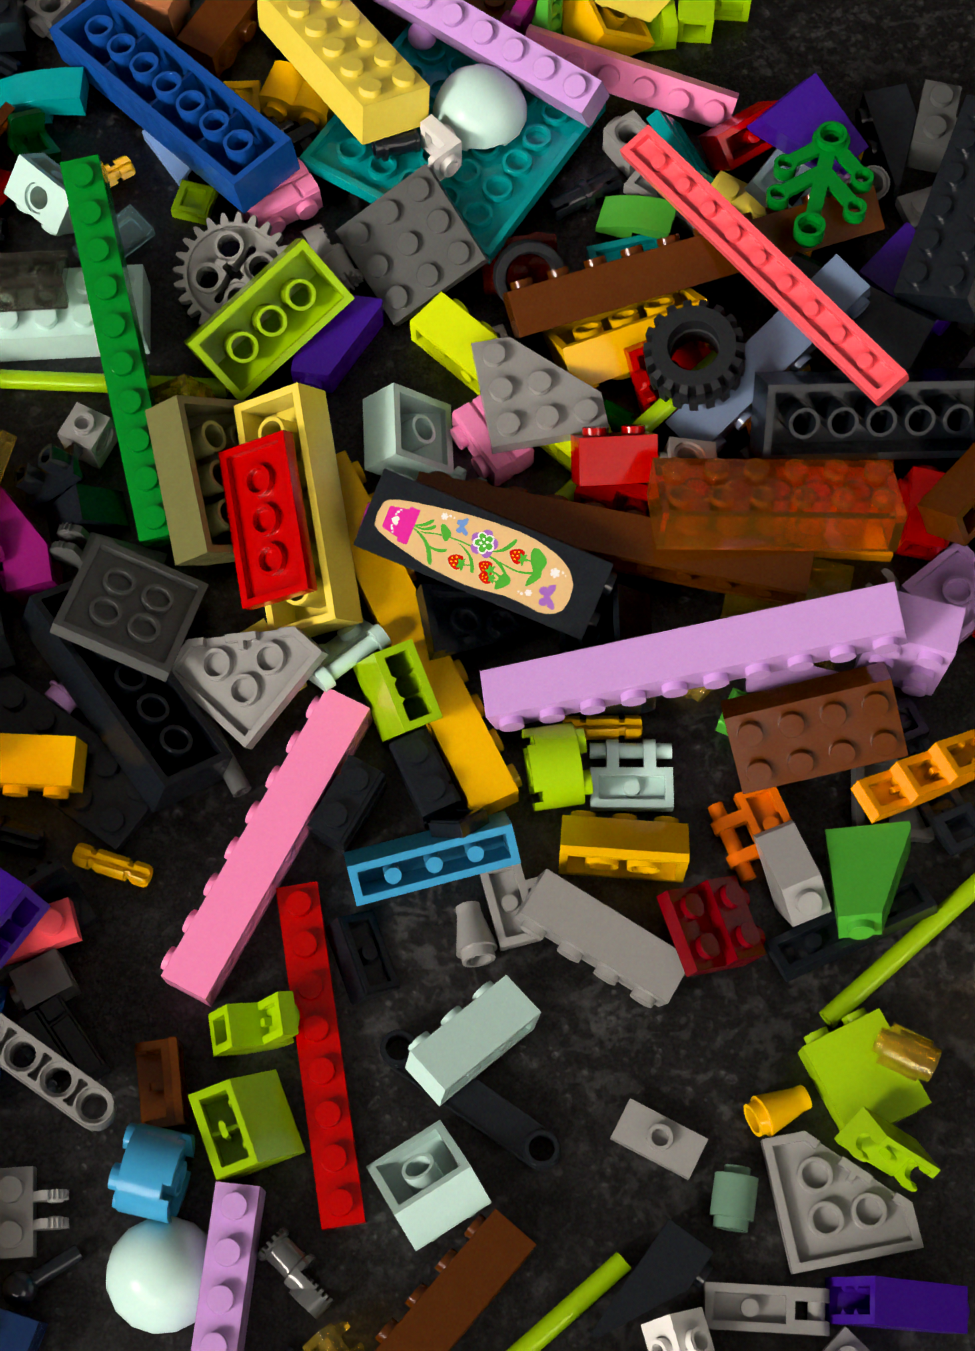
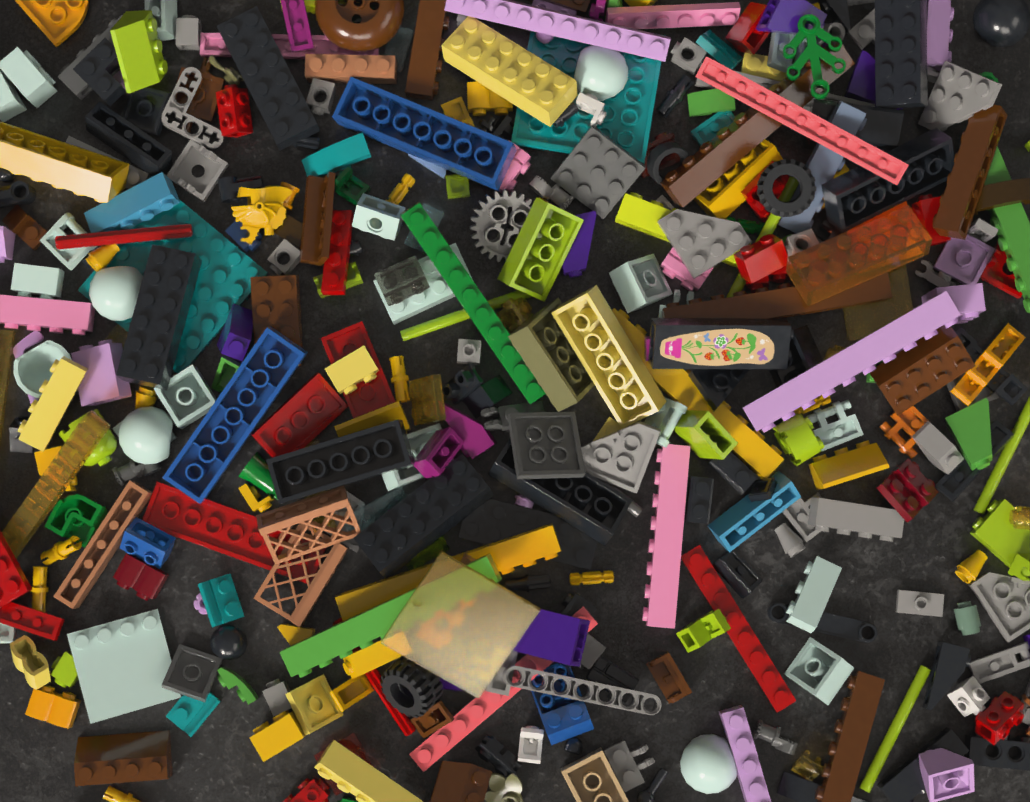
camera: 25 degrees left, 15 degrees up
dark azure brick [108,1122,195,1224] -> none
lime slope [188,1069,306,1183] -> none
red plate [218,430,318,610] -> none

